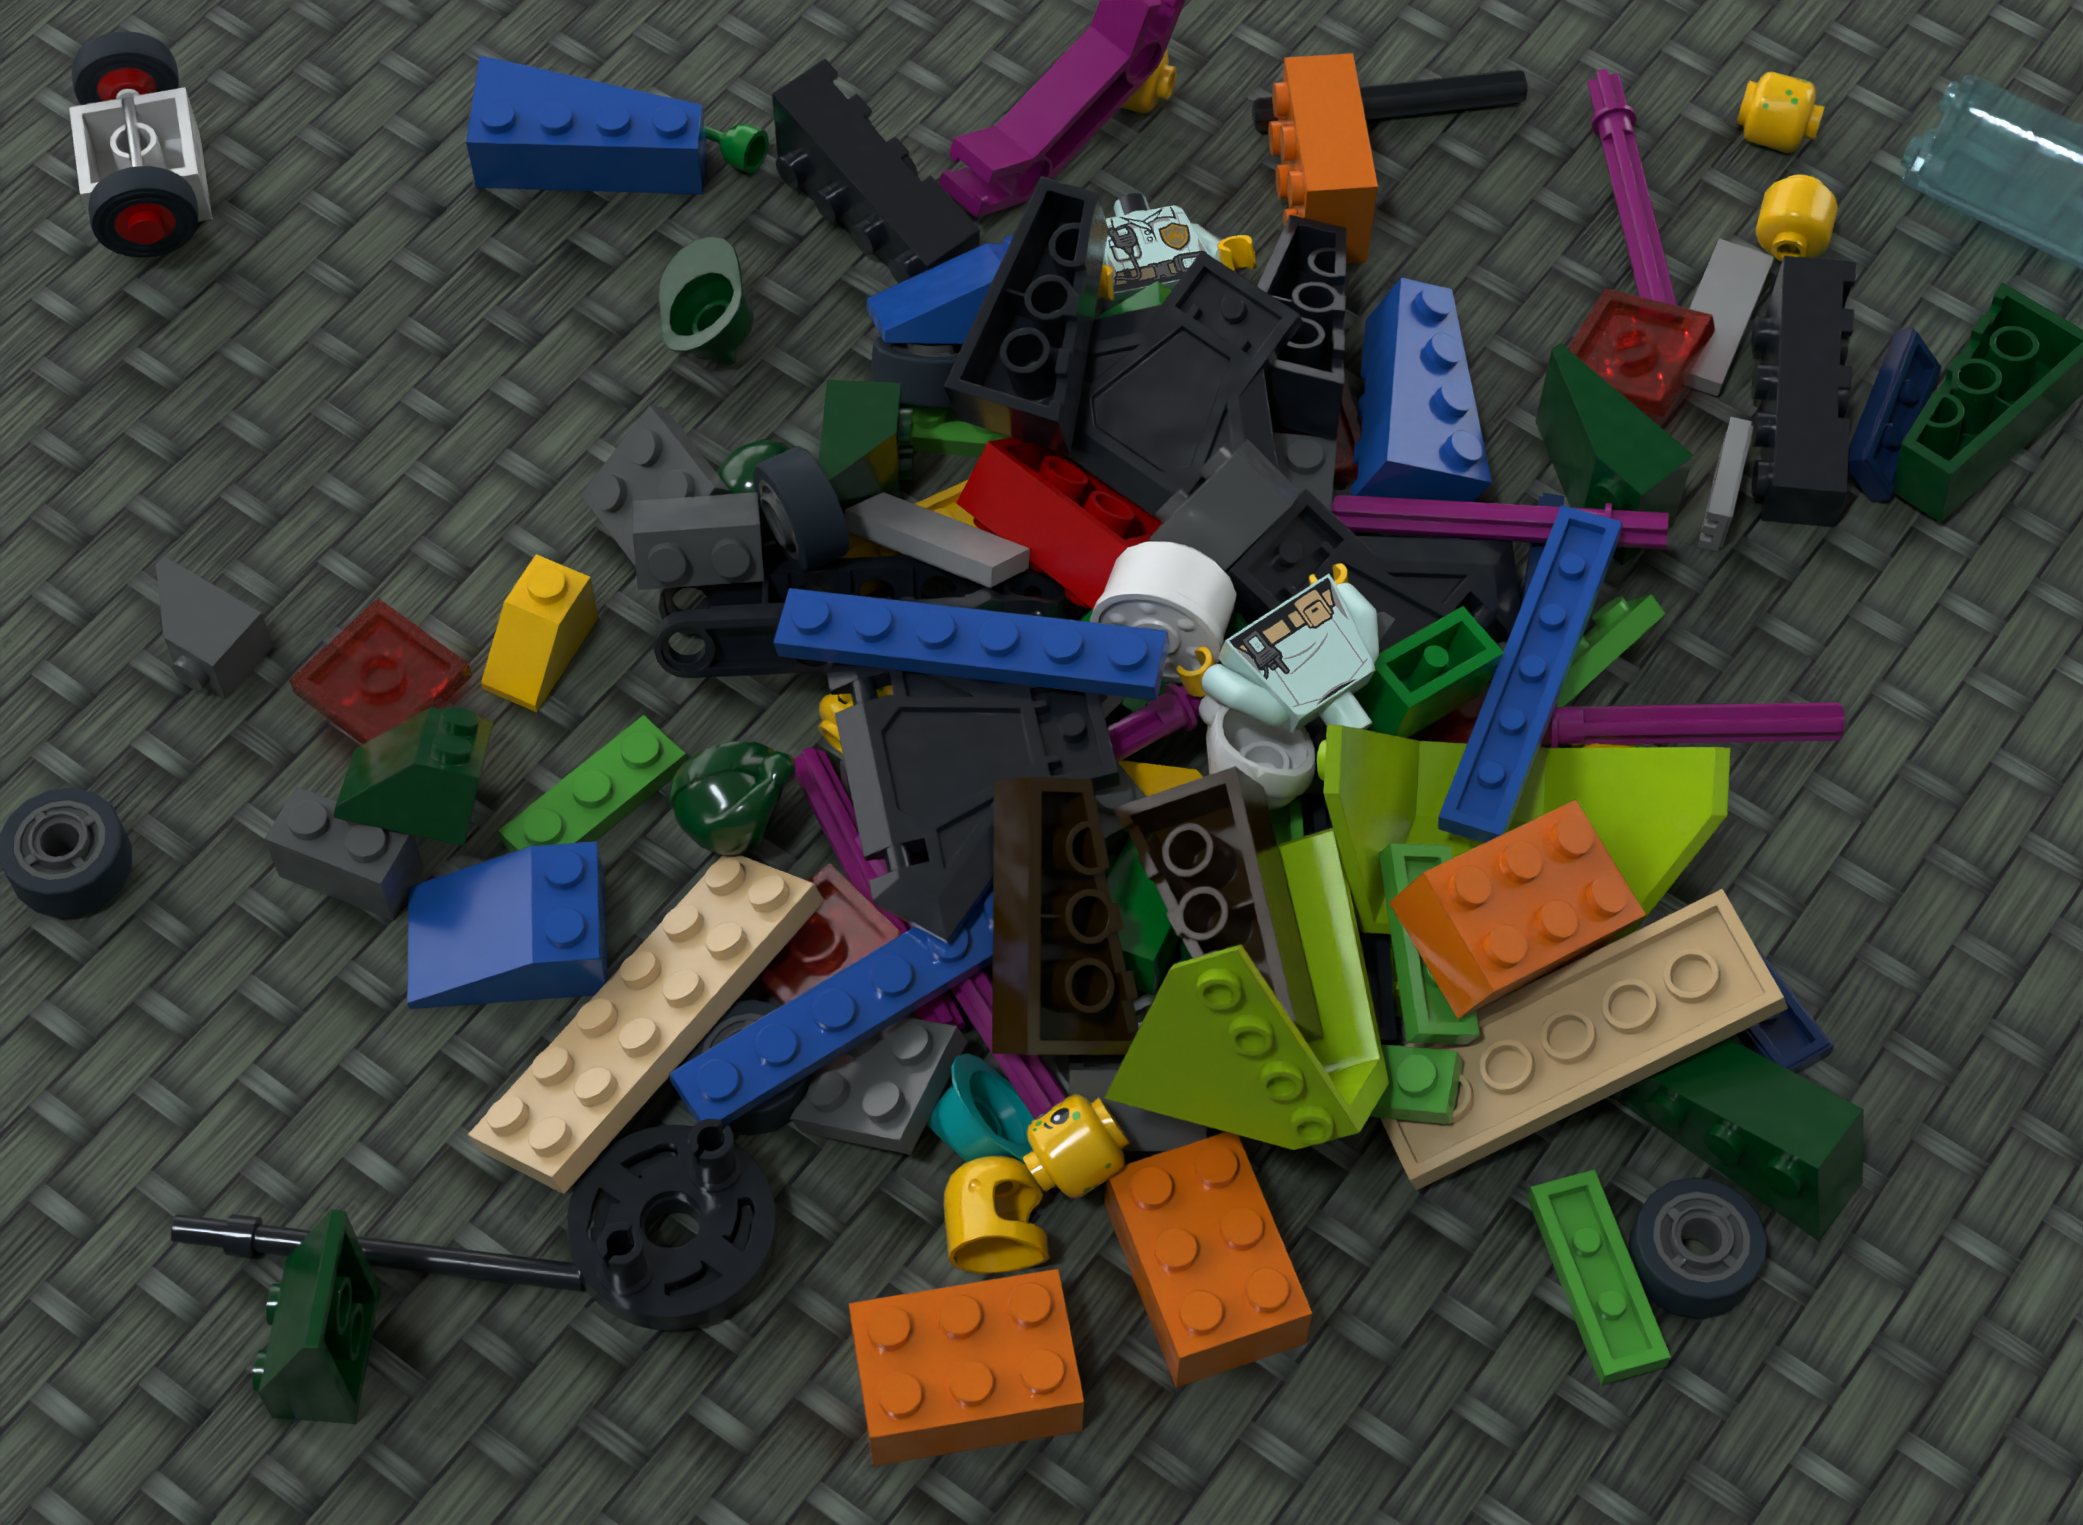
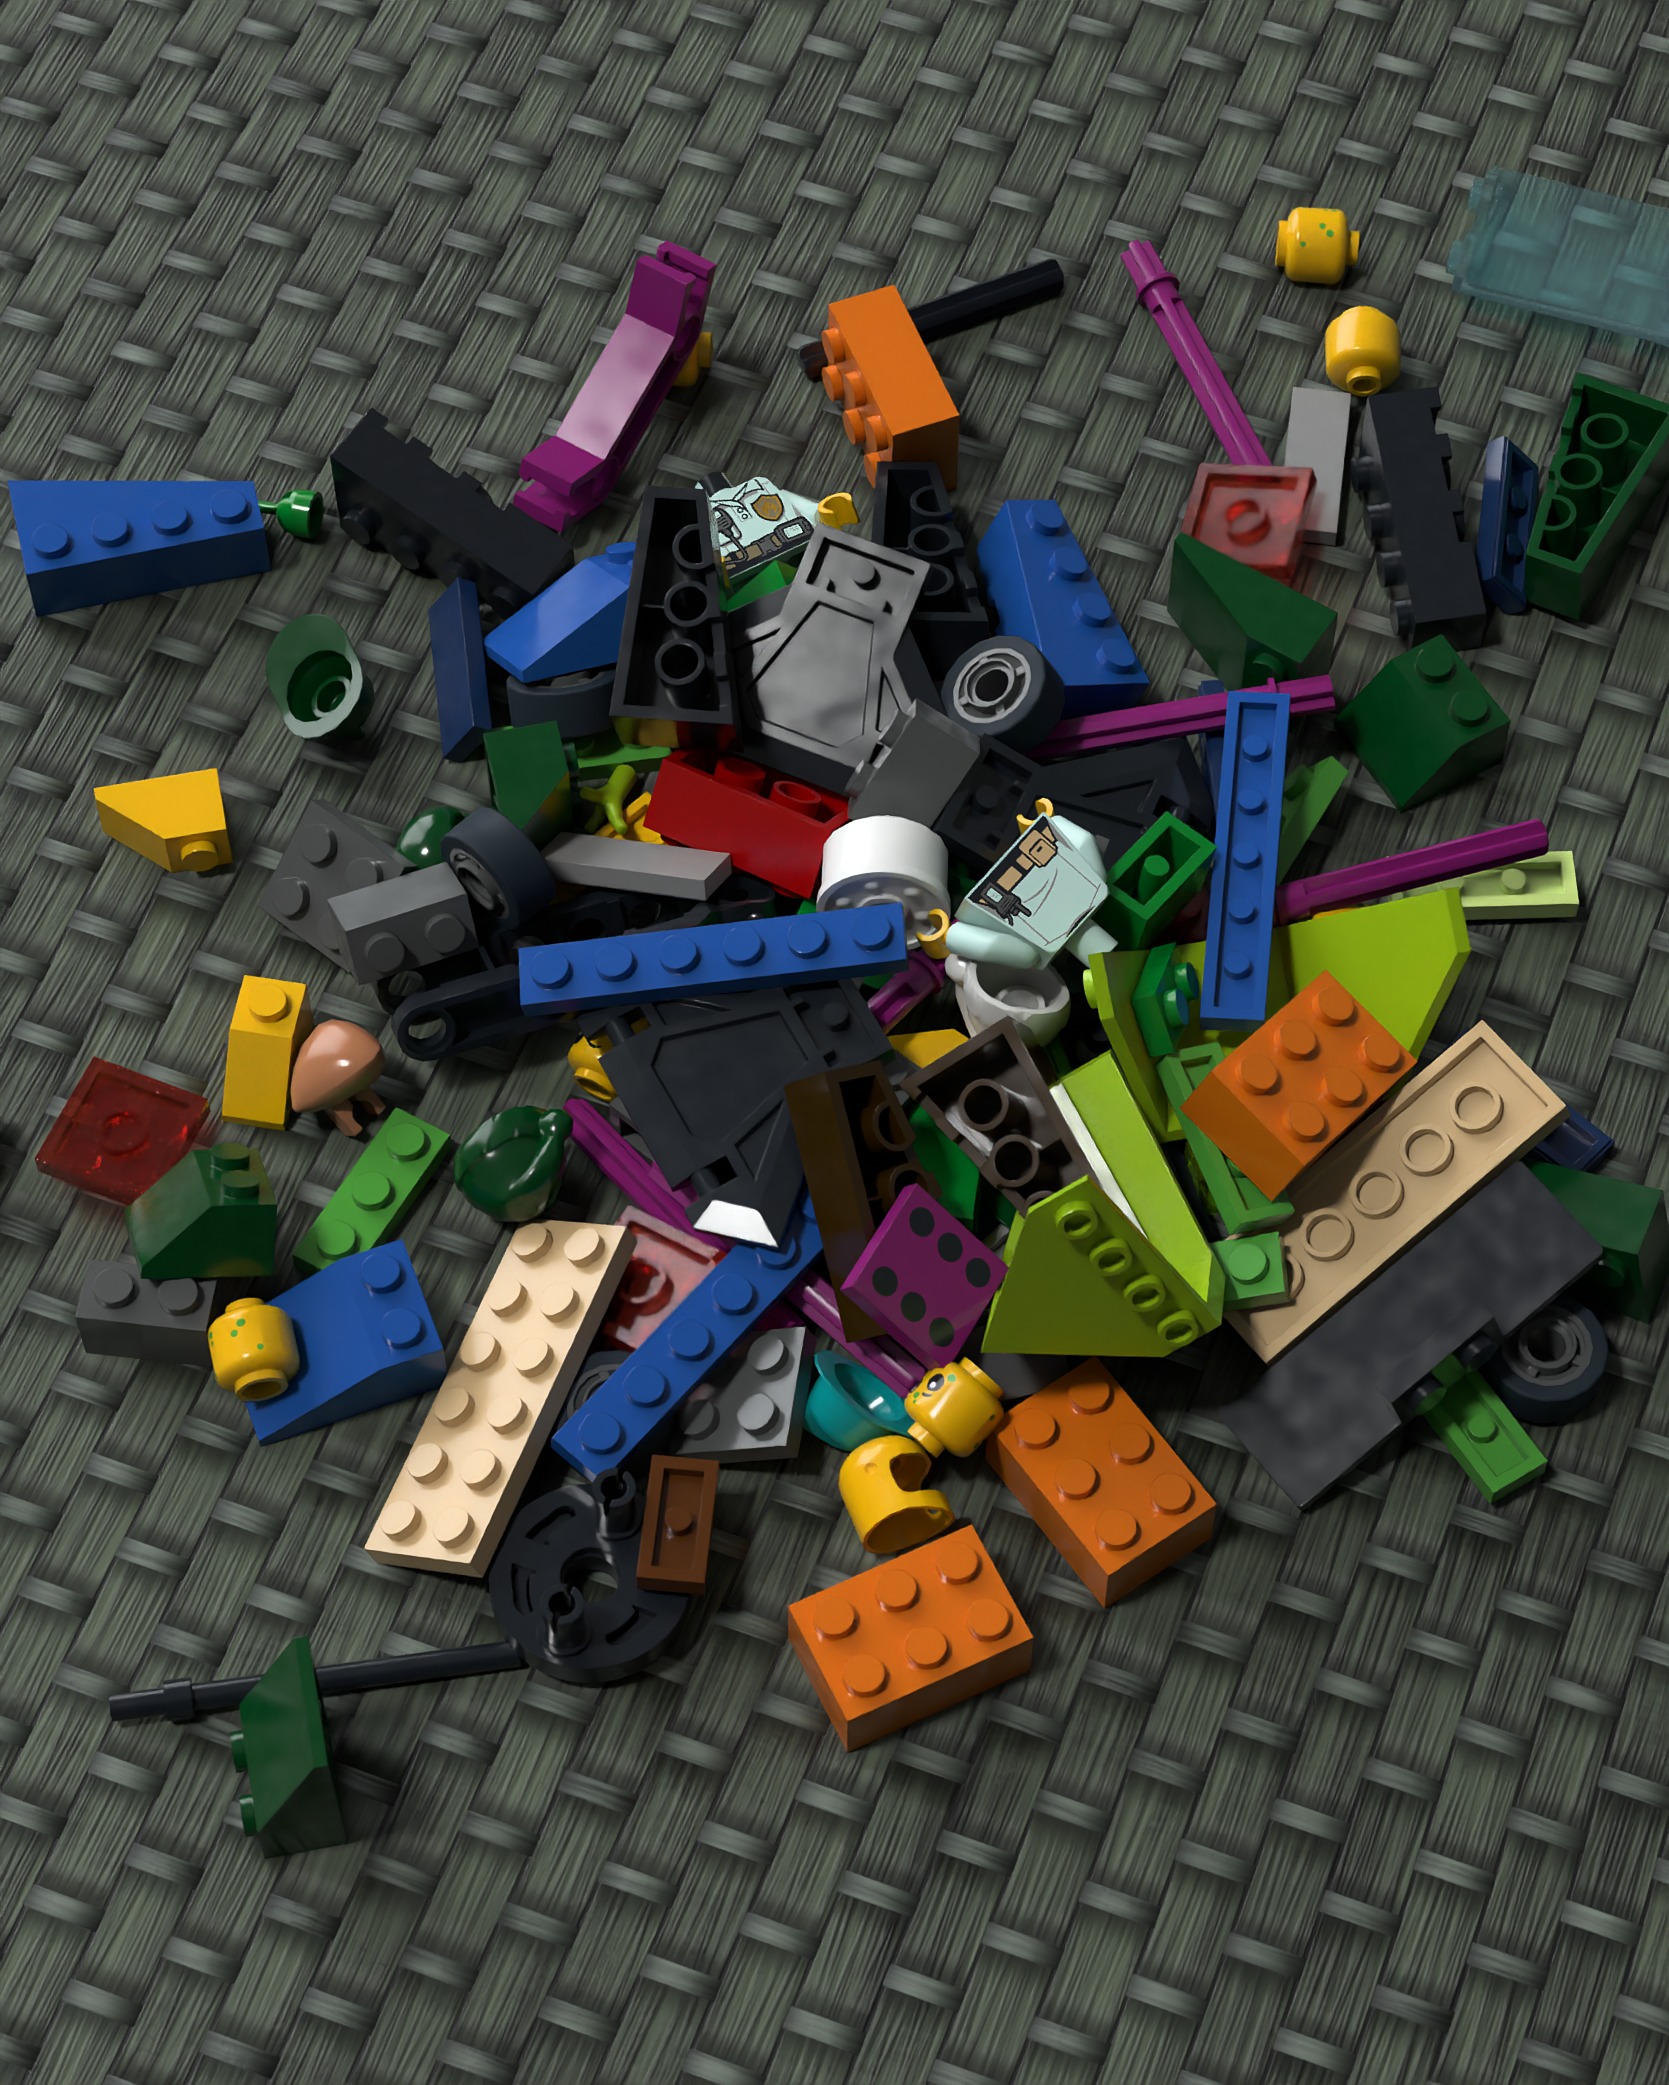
camera: 15 degrees left, 0 degrees up
light grey tile [1697,417,1754,552] -> none
none -> yellow slope [94,768,233,873]
none -> yellow head [207,1298,300,1402]
none -> nougat piece [290,1019,386,1136]
none -> dark blue tile [428,577,493,763]
none -> lime bar [580,764,637,835]
none -> reddish brown plate [636,1455,720,1595]
none -> magenta tile [840,1183,1009,1371]
none -> wheel [940,636,1065,755]
none -> green plate [1130,942,1199,1058]
none -> black bracket [1219,1161,1604,1510]
none -> dark green slope [1333,634,1511,814]
none -> yellowish green plate [1387,851,1579,920]

